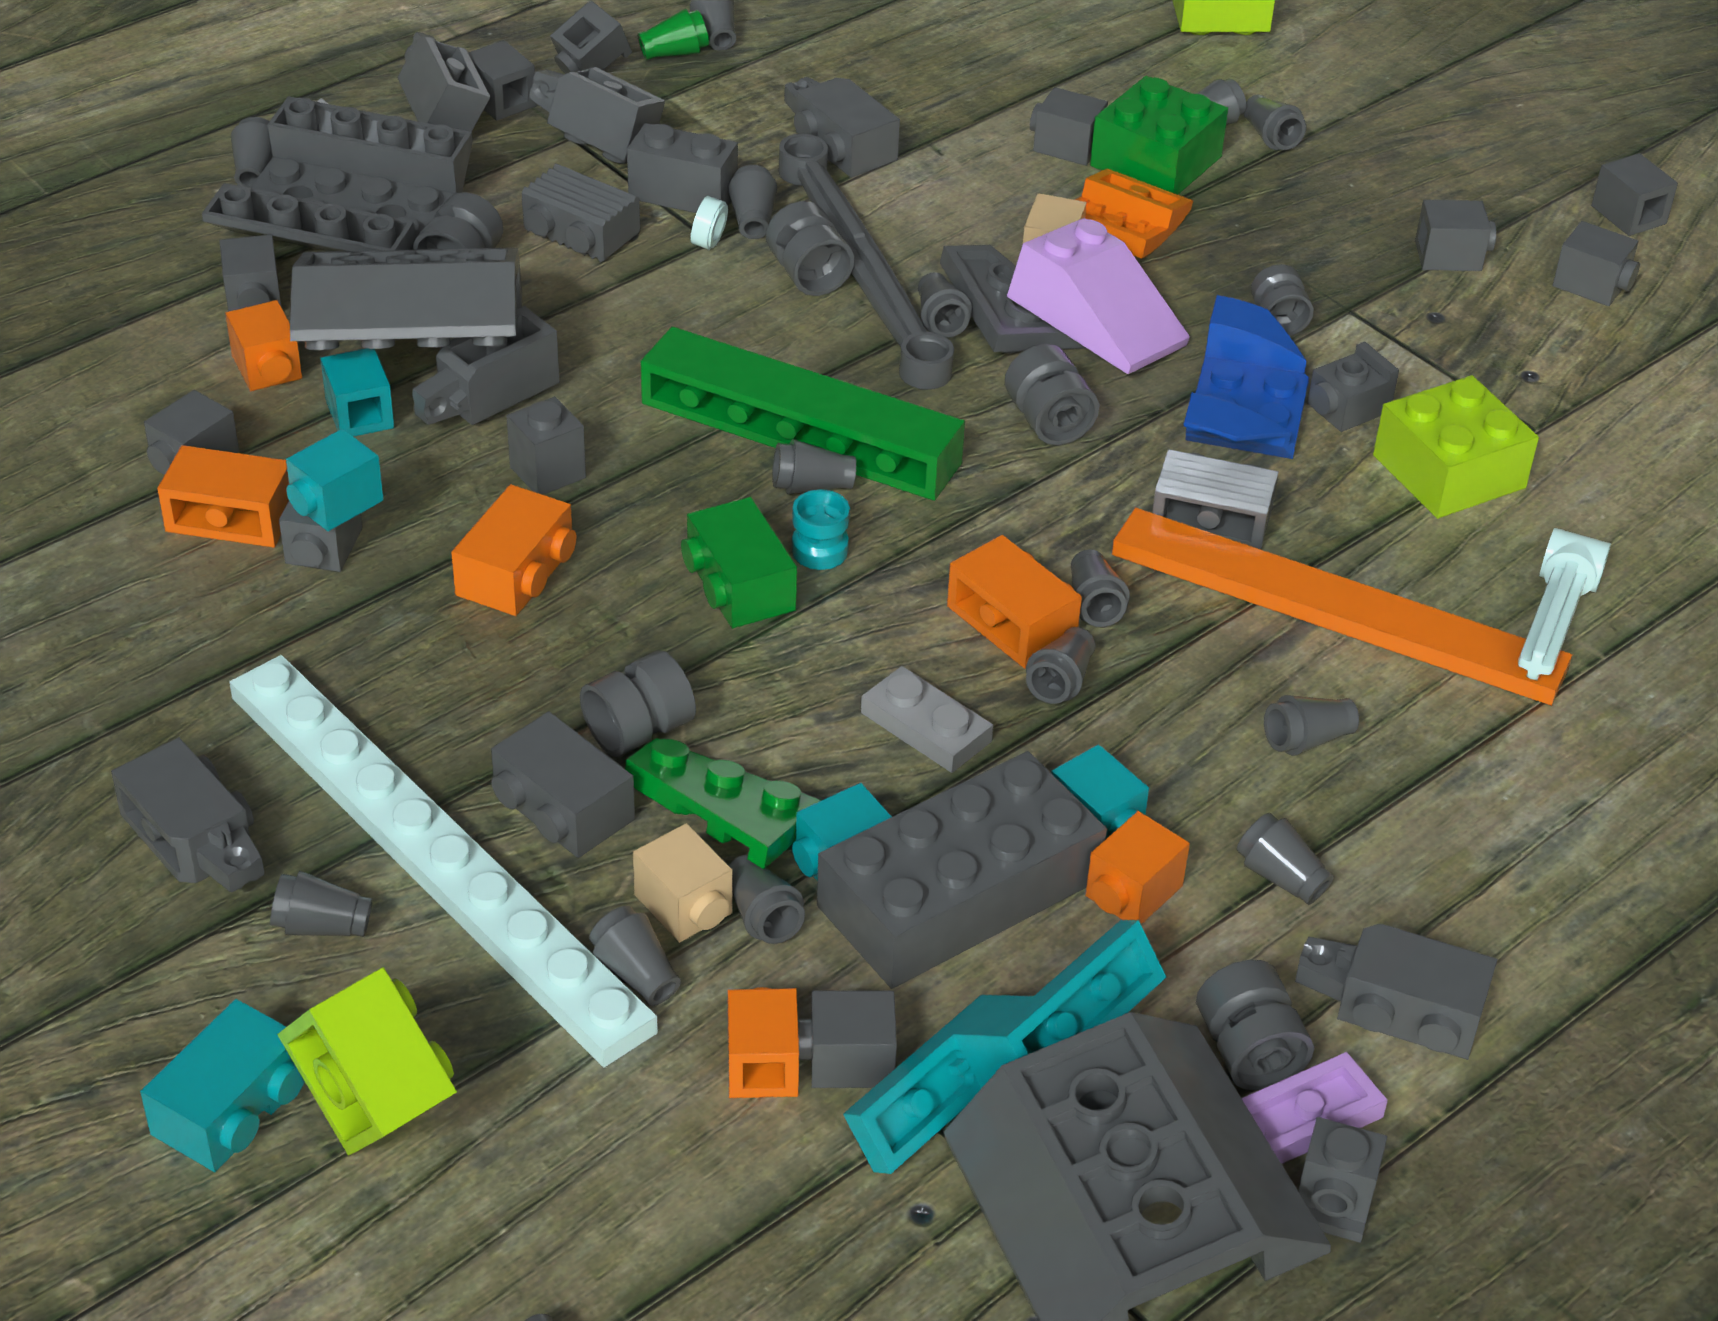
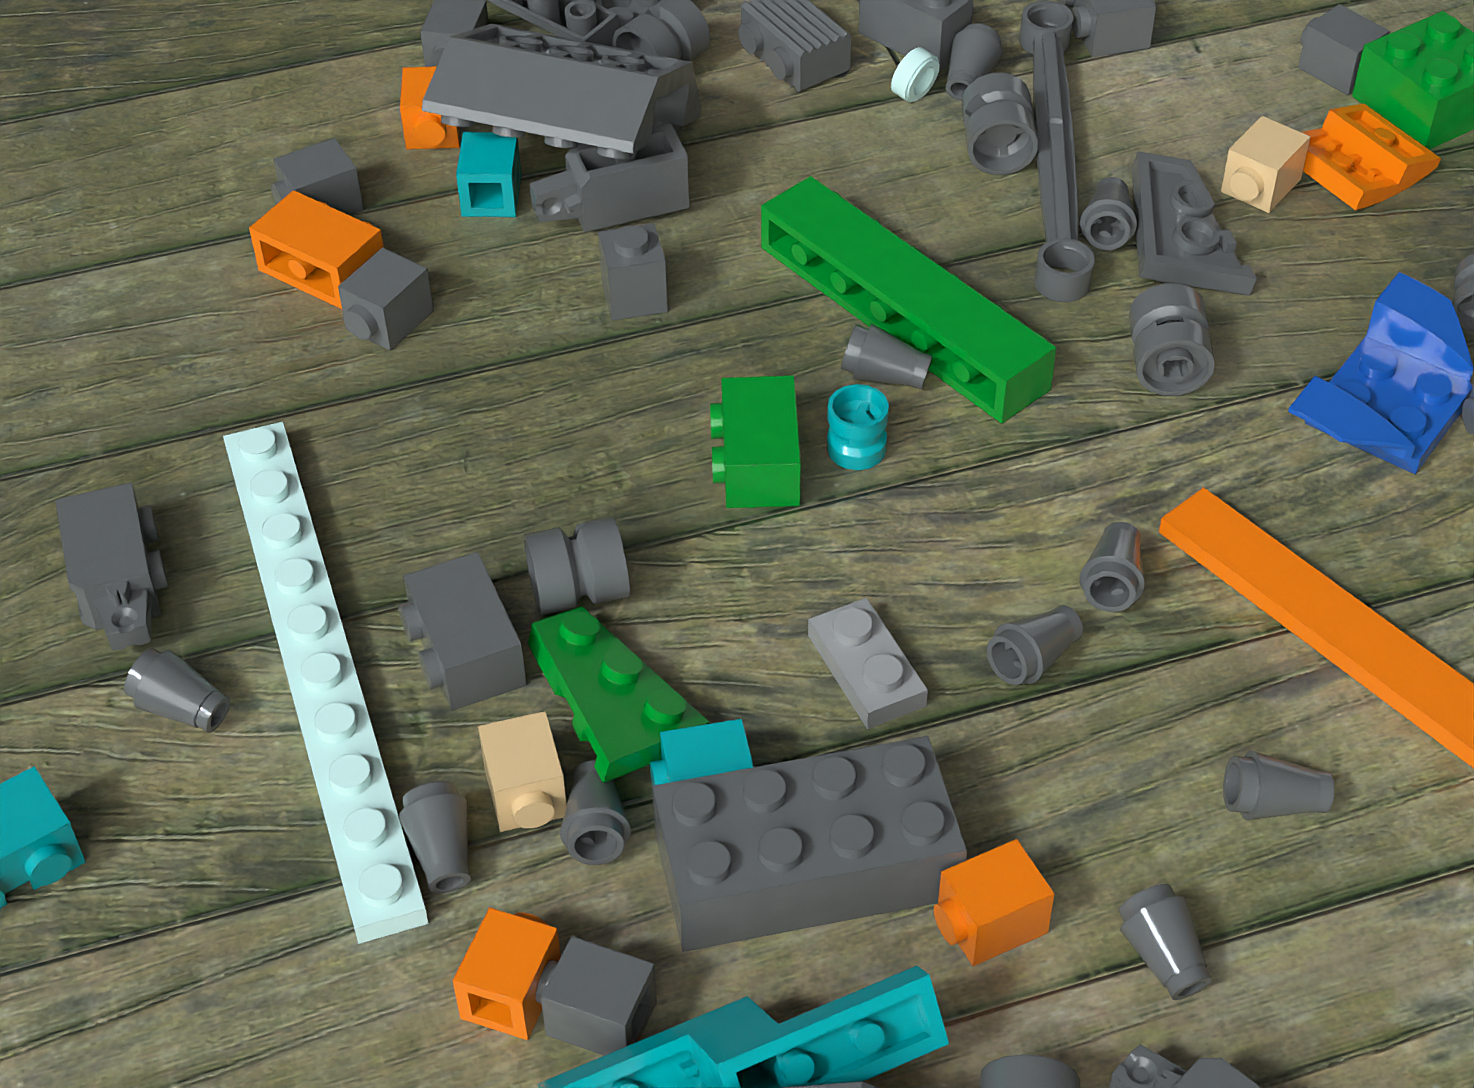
camera: 25 degrees right, 5 degrees up
lime brick [277,967,457,1156] -> none
teal brick [286,429,384,531] -> none
orange brick [451,484,577,616] -> none
orange brick [947,535,1082,669] -> none
lavender slope [1007,218,1190,374] -> none
teal brick [1051,744,1149,840] -> none
brick [1152,449,1279,549] -> none

